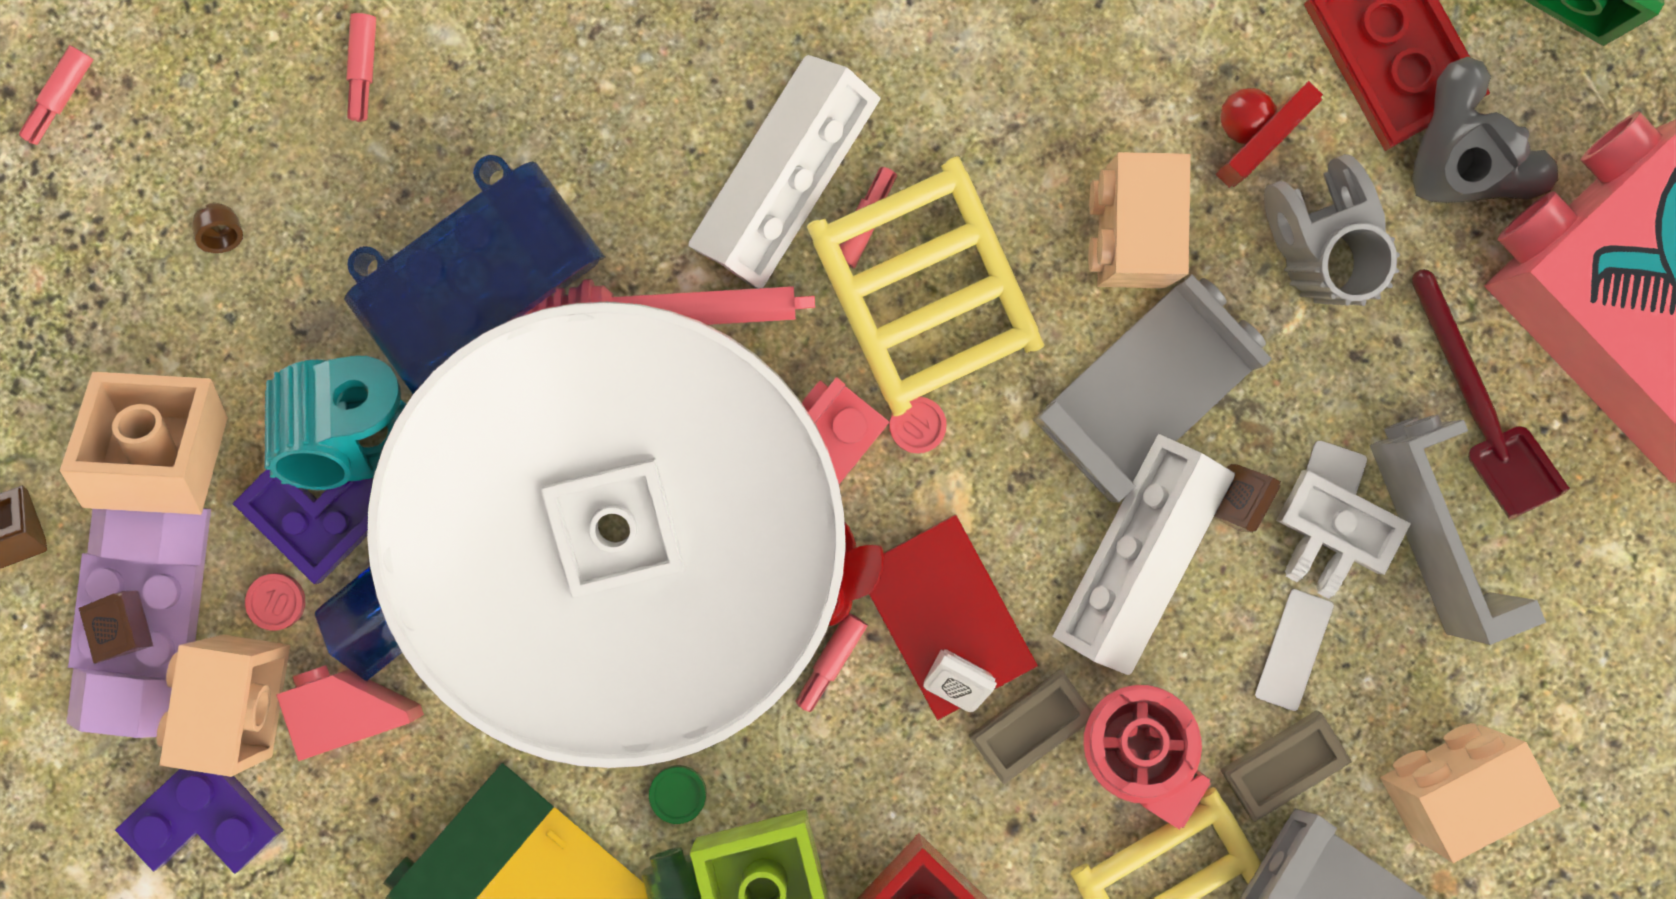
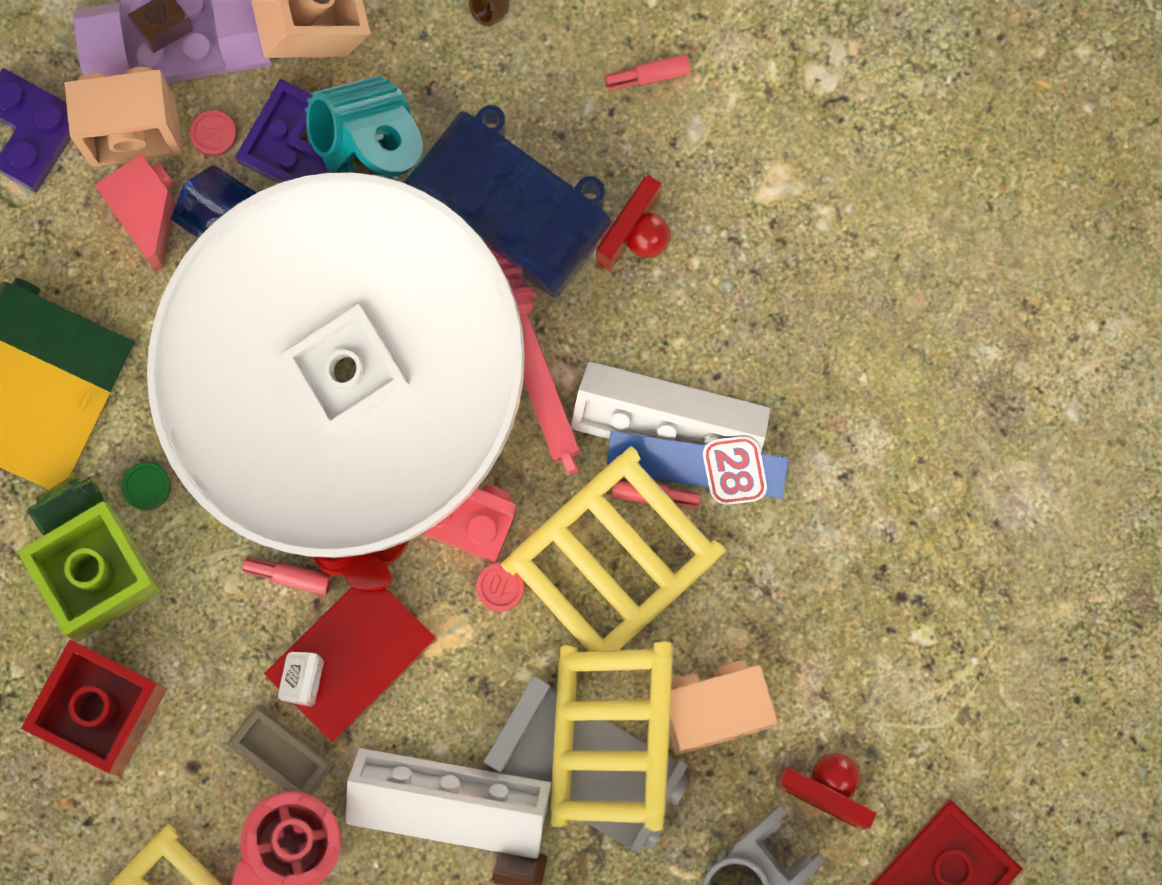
camera: 70 degrees right, 10 degrees down
none -> light yellow bar [550,641,672,831]
none -> red tile [596,175,671,272]
none -> sticker [607,431,789,505]

